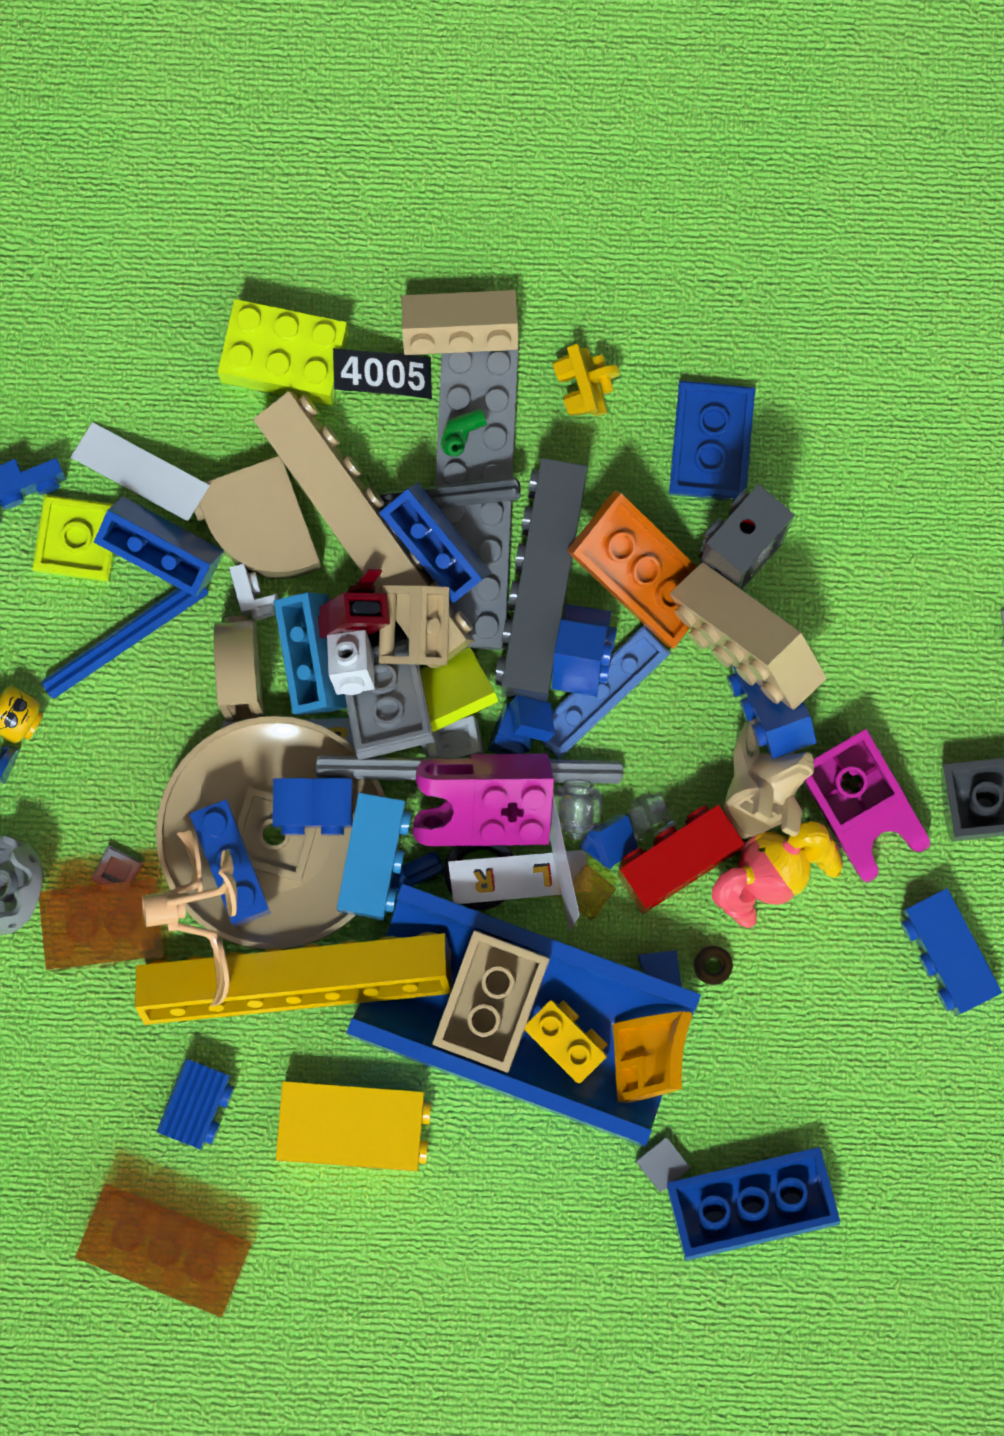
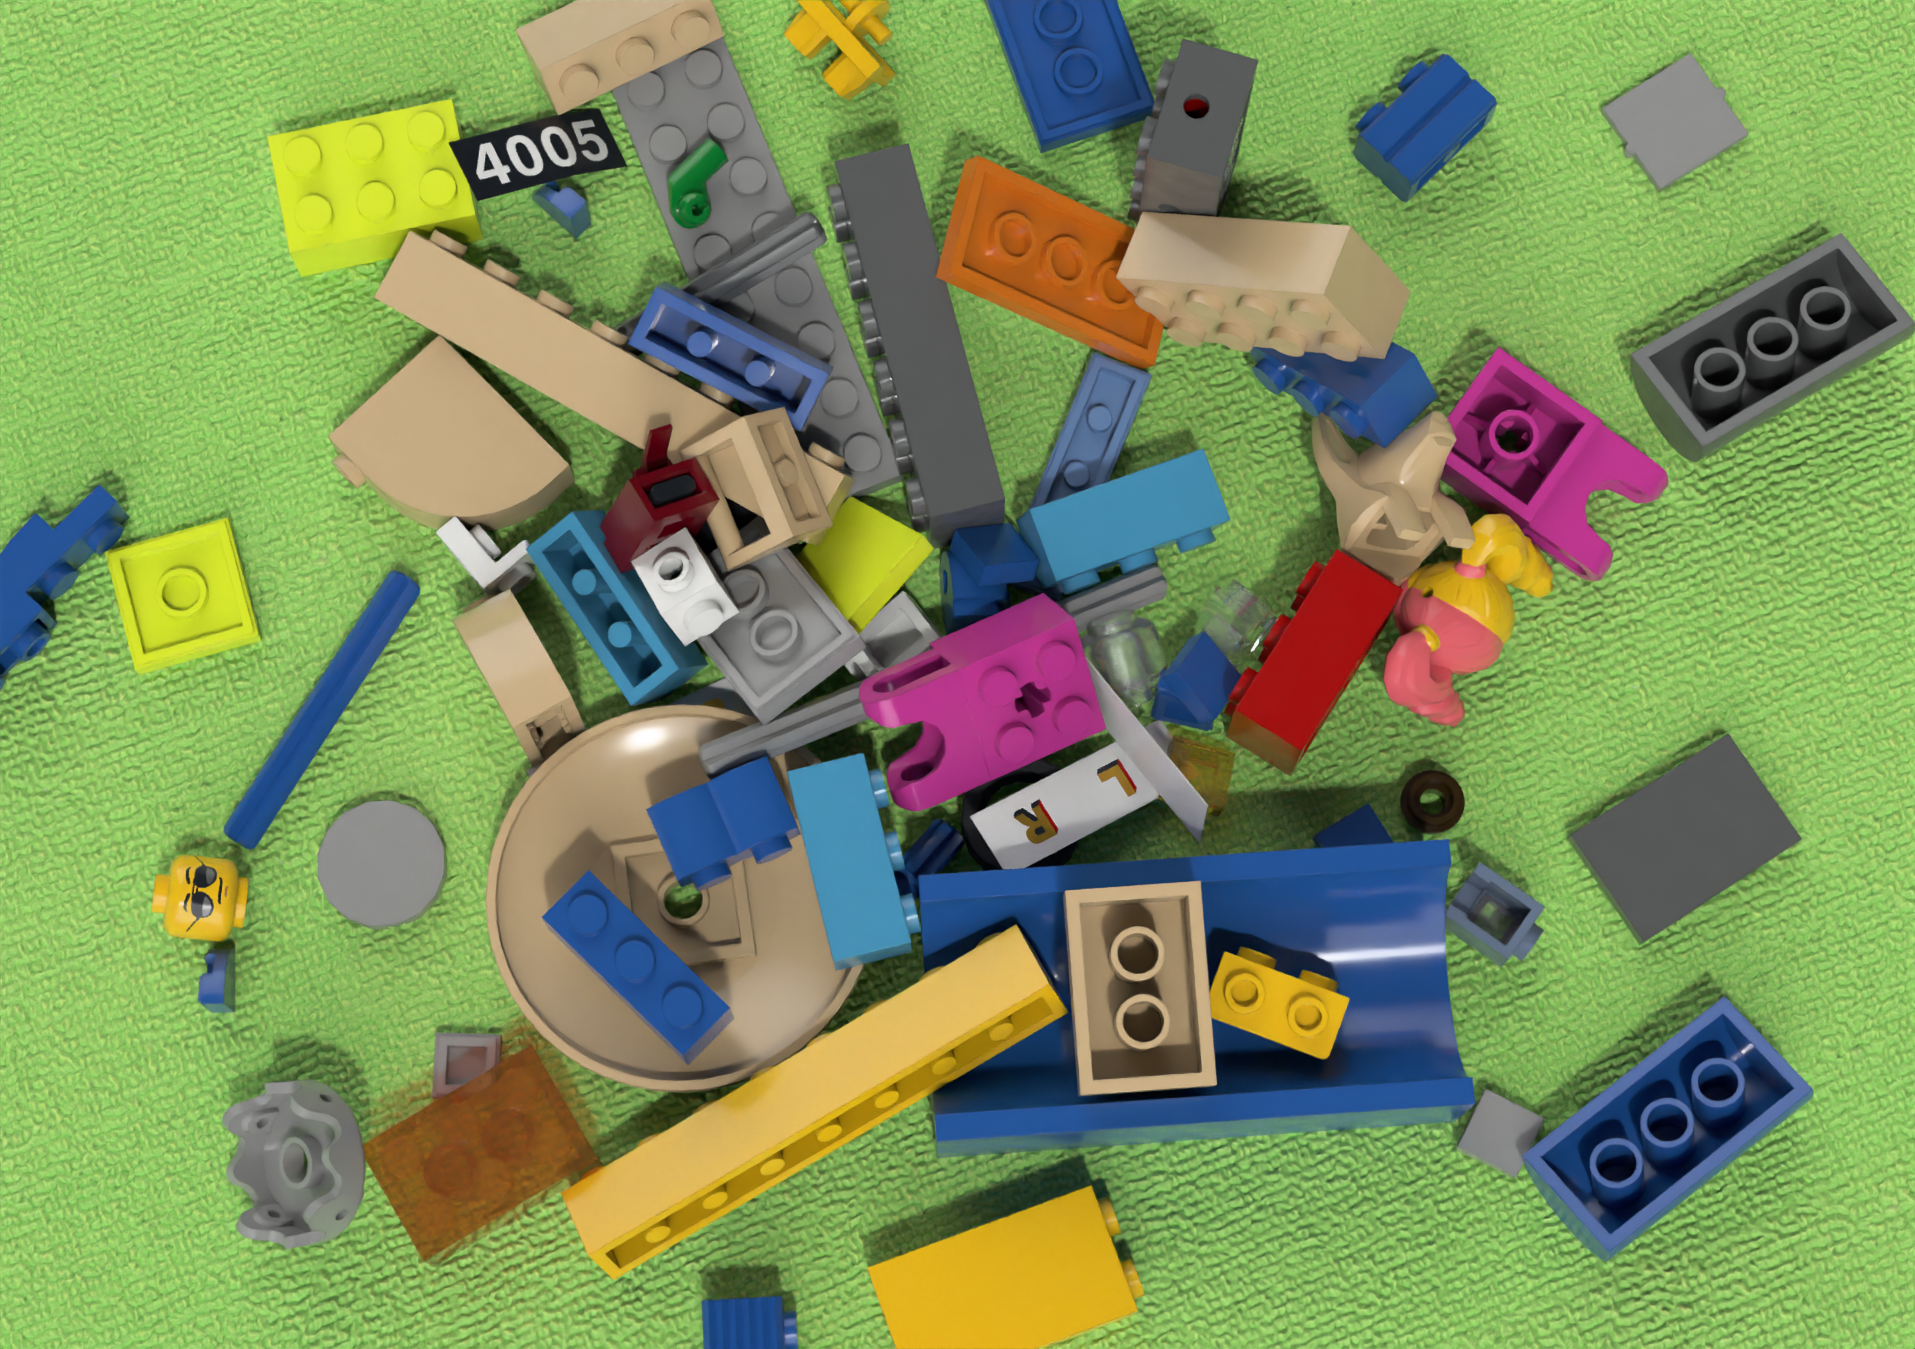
camera: 25 degrees left, 5 degrees down
white sticker [70,422,210,521] -> none
blue brick [94,497,224,597] -> none
light nougat plant [142,830,237,1006] -> none
blue brick [551,604,617,697] -> none
light orange plate [613,1011,692,1103] -> none
blue brick [900,888,1002,1016] -> none
none -> light grey tile [318,800,447,930]
none -> tile [532,181,591,239]
none -> dark azure brick [1016,448,1230,595]
none -> blue brick [1353,54,1498,203]
none -> sand blue window [1445,862,1545,967]
none -> dark grey tile [1567,734,1802,945]

